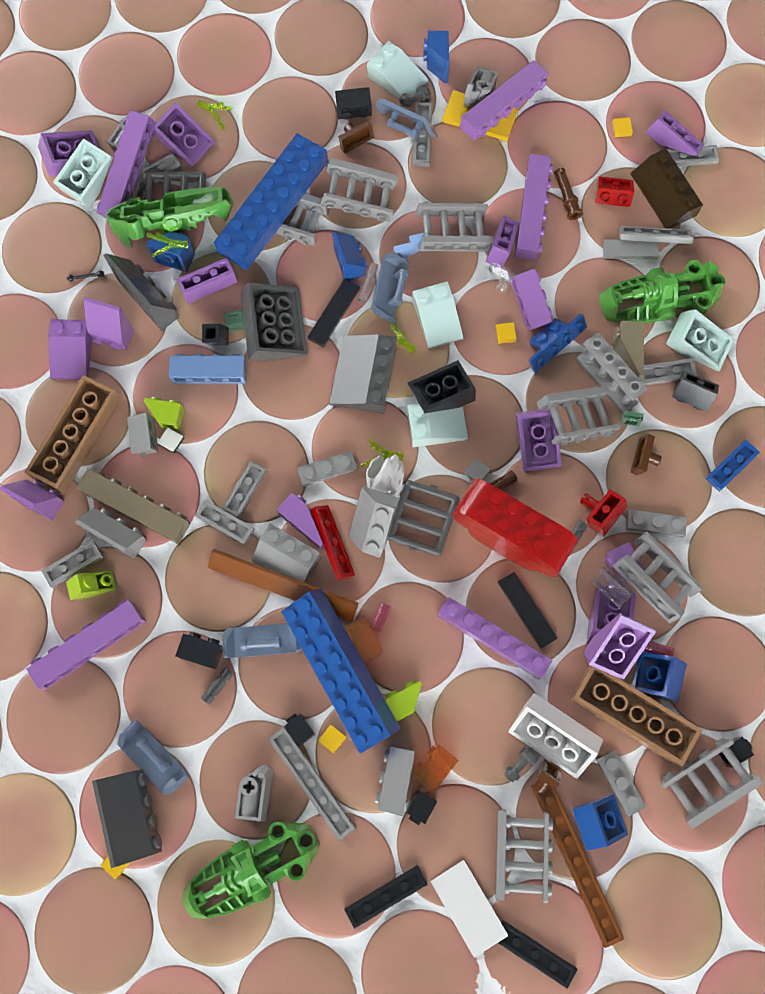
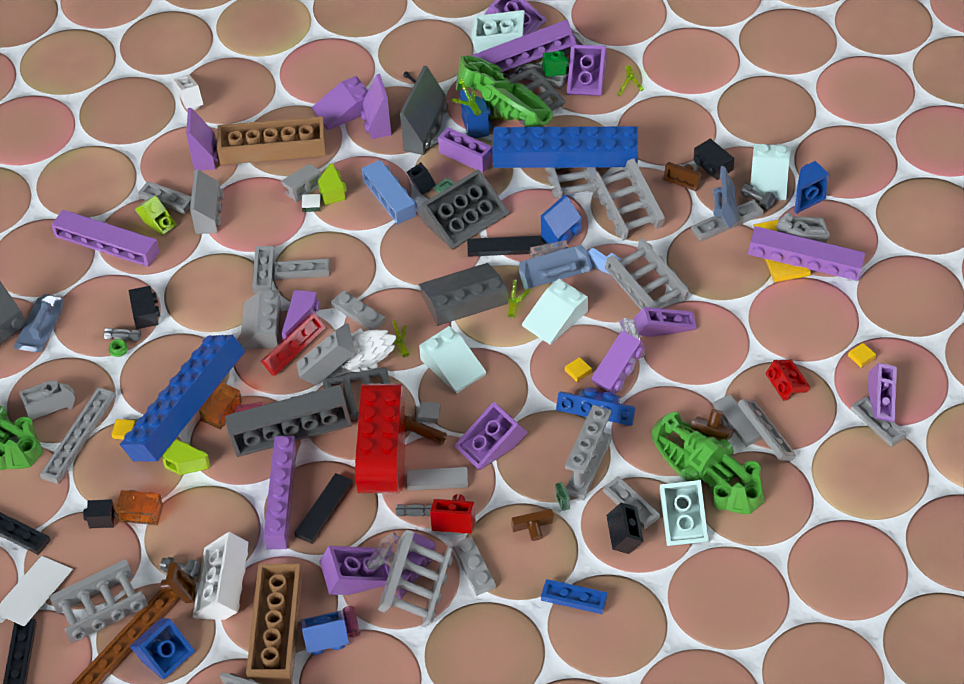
camera: 60 degrees right, 25 degrees down
dark tan brick [76,469,190,545] -> none
dark orange tile [208,549,359,622] -> none
sand blue piece [222,623,301,658] -> none
black brick [284,713,316,747] -> none
light grey slope [375,747,415,816] -> none
black slope [408,360,476,414] -> none
medium lavender brick [515,154,553,260] -> none
light grey fence [536,386,621,446] -> none
reddish brown pin [554,168,583,220] -> none
medium lavender slope [583,613,656,680] -> none
light grey plate [596,750,646,817] -> none
dark tan slope [610,321,644,380] -> none
dark brown slope [630,148,703,229] -> none
none -> bright green plate [109,339,128,357]
none -> dark grey brick [225,384,352,457]
none -> light grey tile [407,467,468,490]
none -> green brick [542,51,569,77]
none -> reddish brown tile [690,409,735,441]

